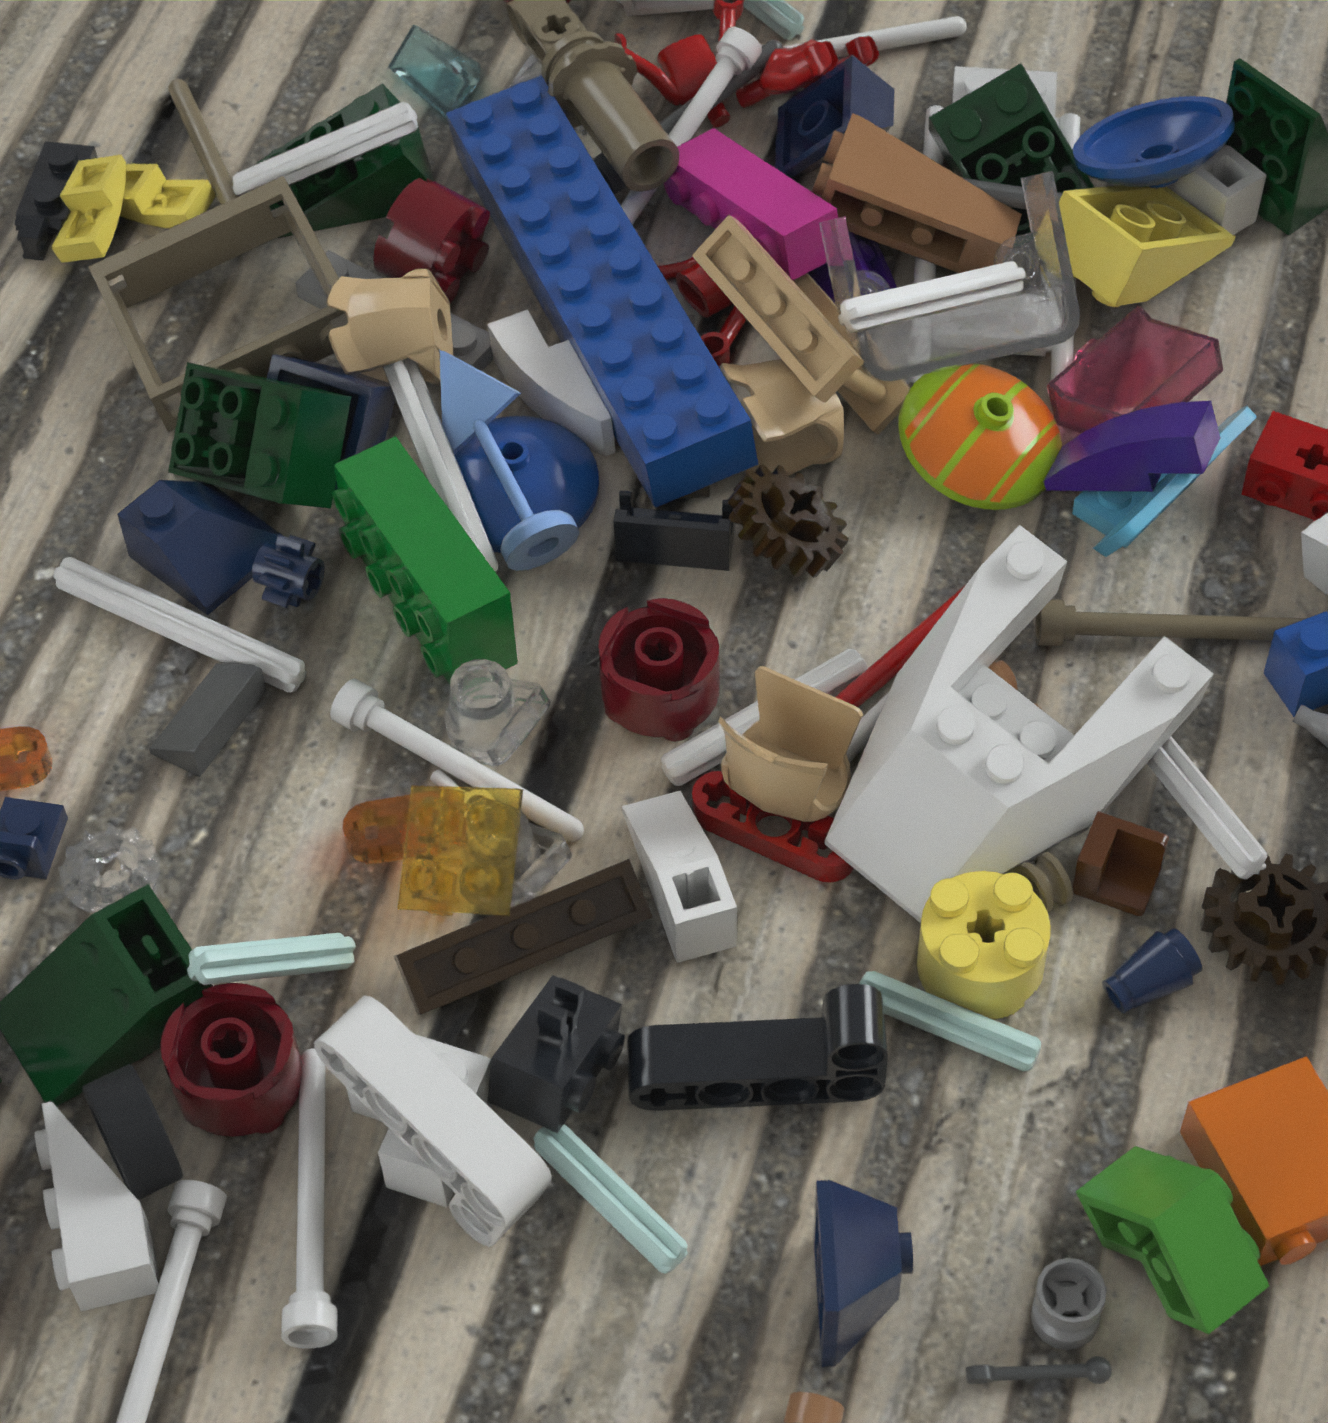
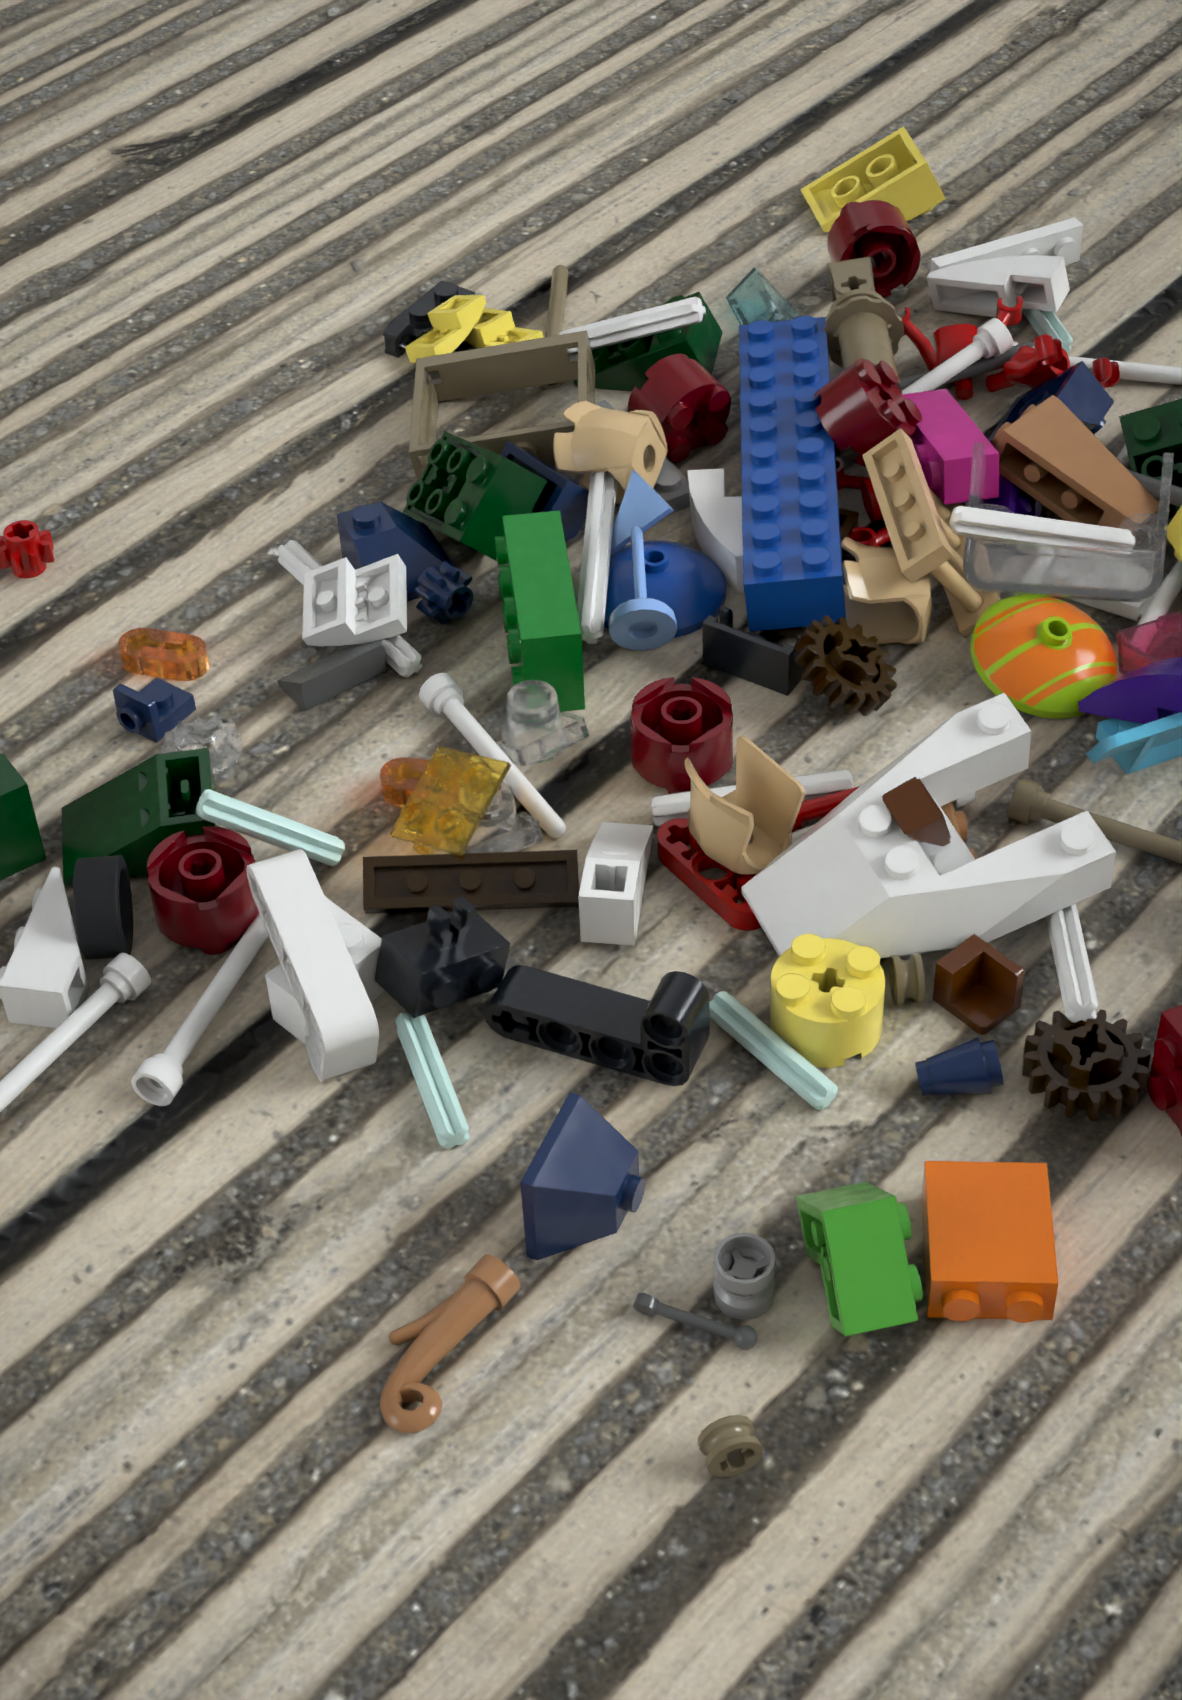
camera: 25 degrees right, 10 degrees down
none -> white slope [302,554,407,646]
none -> dark red brick [814,358,922,467]
none -> reddish brown slope [882,777,951,847]

